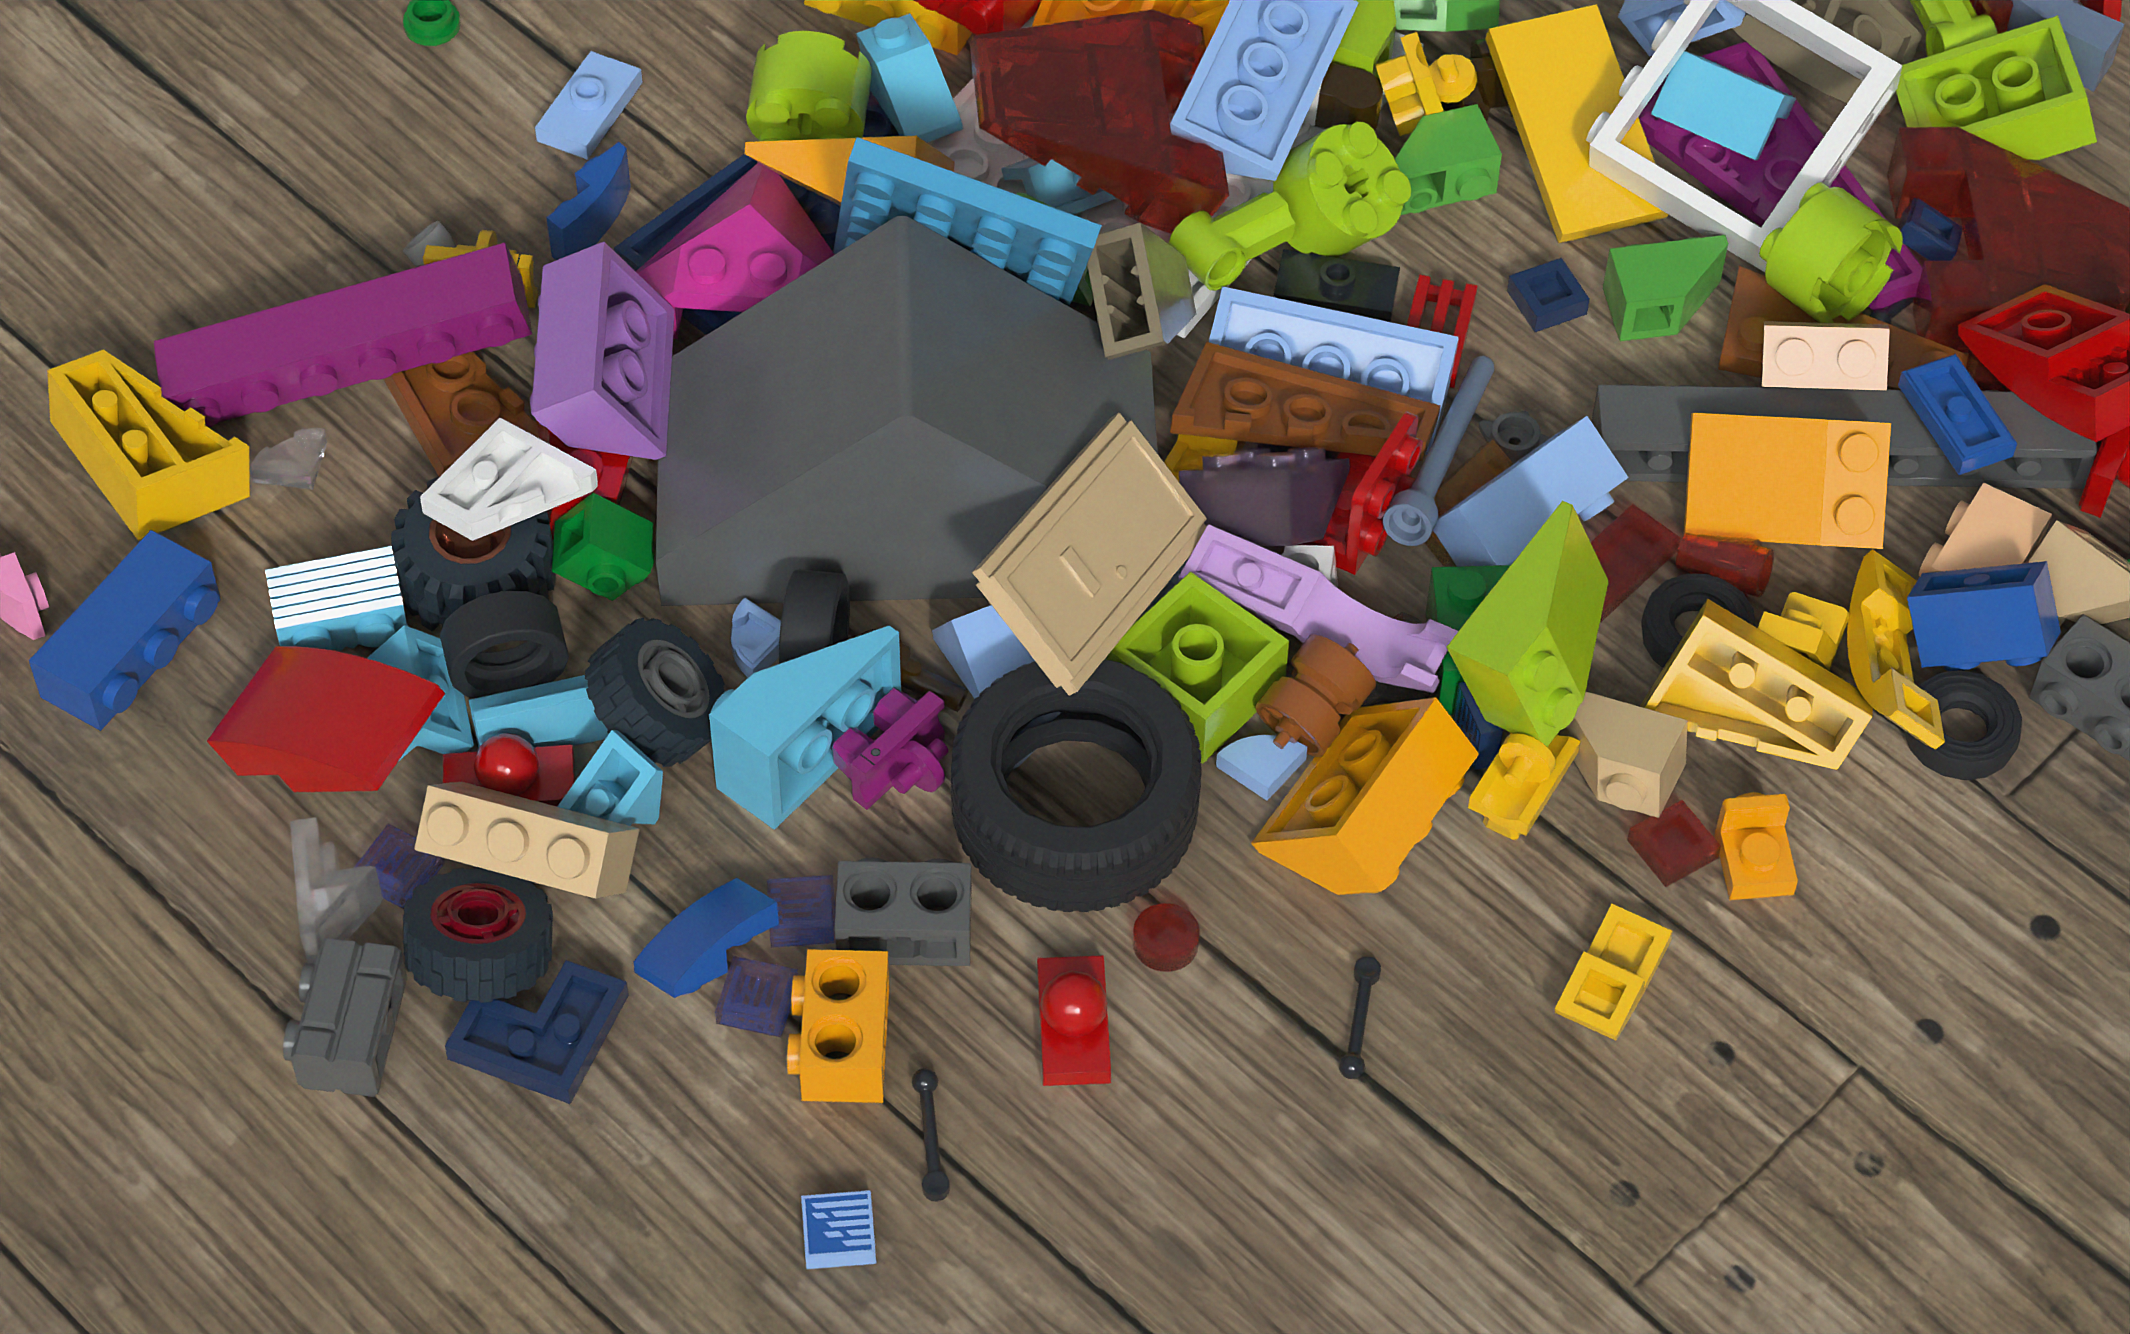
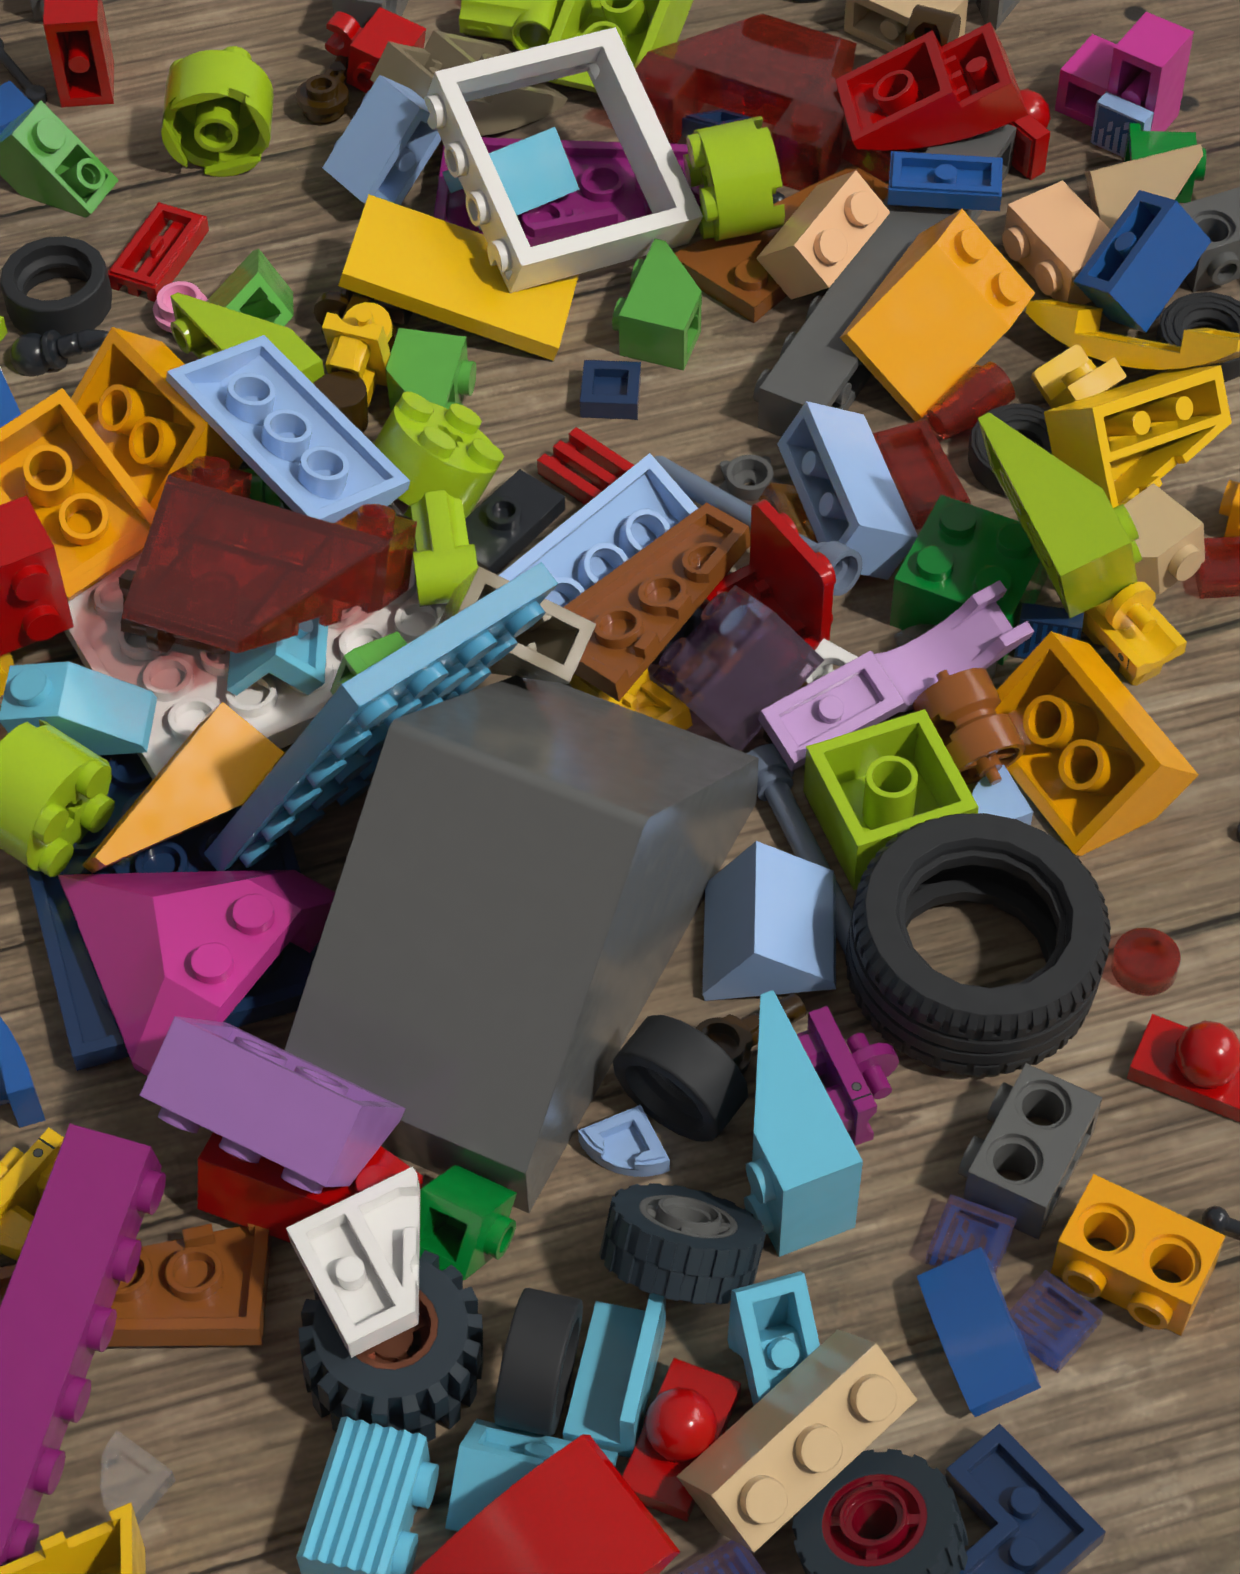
camera: 60 degrees left, 0 degrees up
tan piece [972,413,1207,696] -> none

